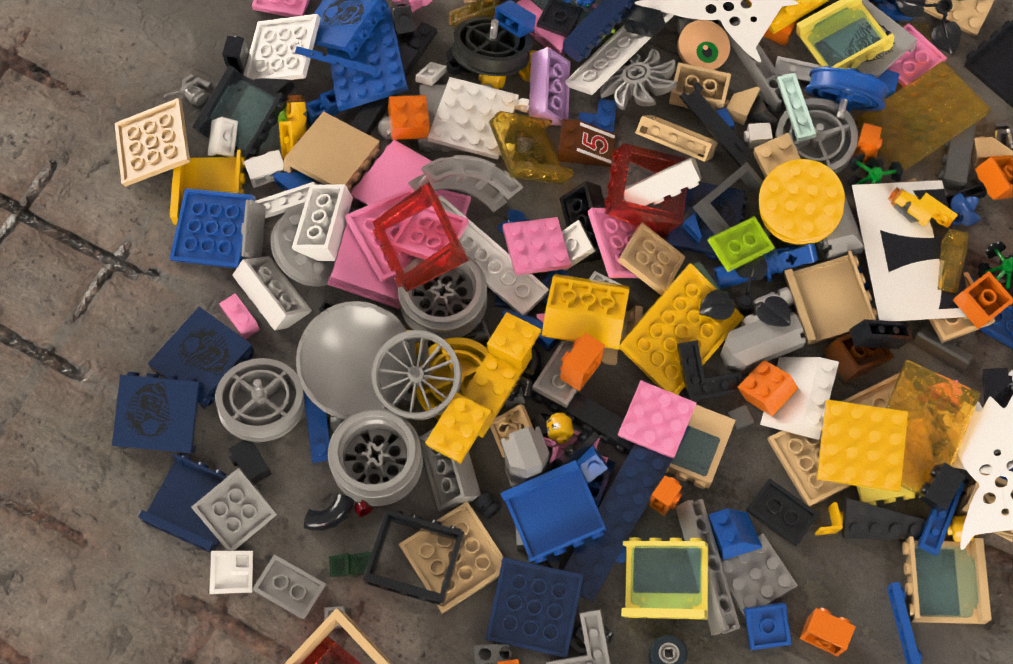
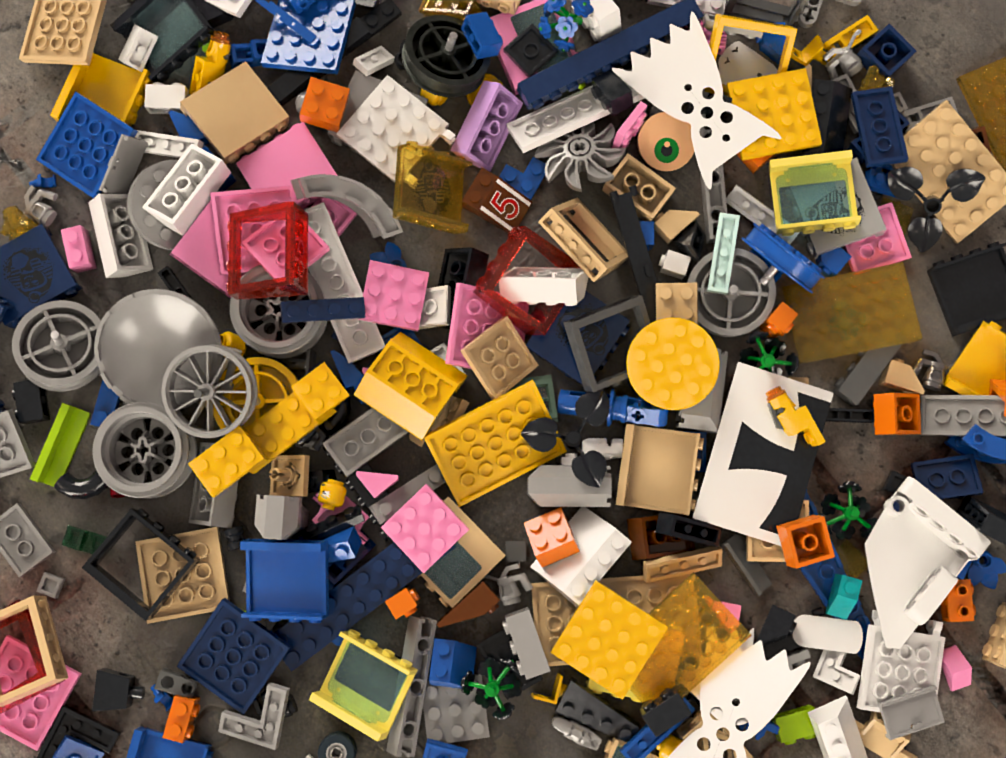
camera: 15 degrees right, 15 degrees up
orange brick [560,332,605,392] -> none
black plate [677,340,743,401] -> none
blue piece [683,214,702,243] -> none
lime tile [707,216,775,272] -> none
clear yellow slope [937,229,969,293] -> none
blue plate [950,193,981,226] -> none
none -> clear yellow rock [0,206,38,241]
none -> light grey piece [11,185,58,227]
none -> blue piece [29,174,57,188]
none -> lime panel [30,403,91,487]
none -> dark blue plate [280,297,365,323]
none -> bright pink slope [356,471,399,498]
none -> light grey plate [369,464,446,525]
none -> reddish brown slope [436,580,500,628]
none -> black plant [461,657,522,720]
none -> light grey piece [484,563,533,606]
none -> light grey brick [502,607,550,680]
none -> light grey hinge [551,715,602,751]
none -> bright pink plate [611,101,647,148]
none -> tan plate [643,546,722,583]

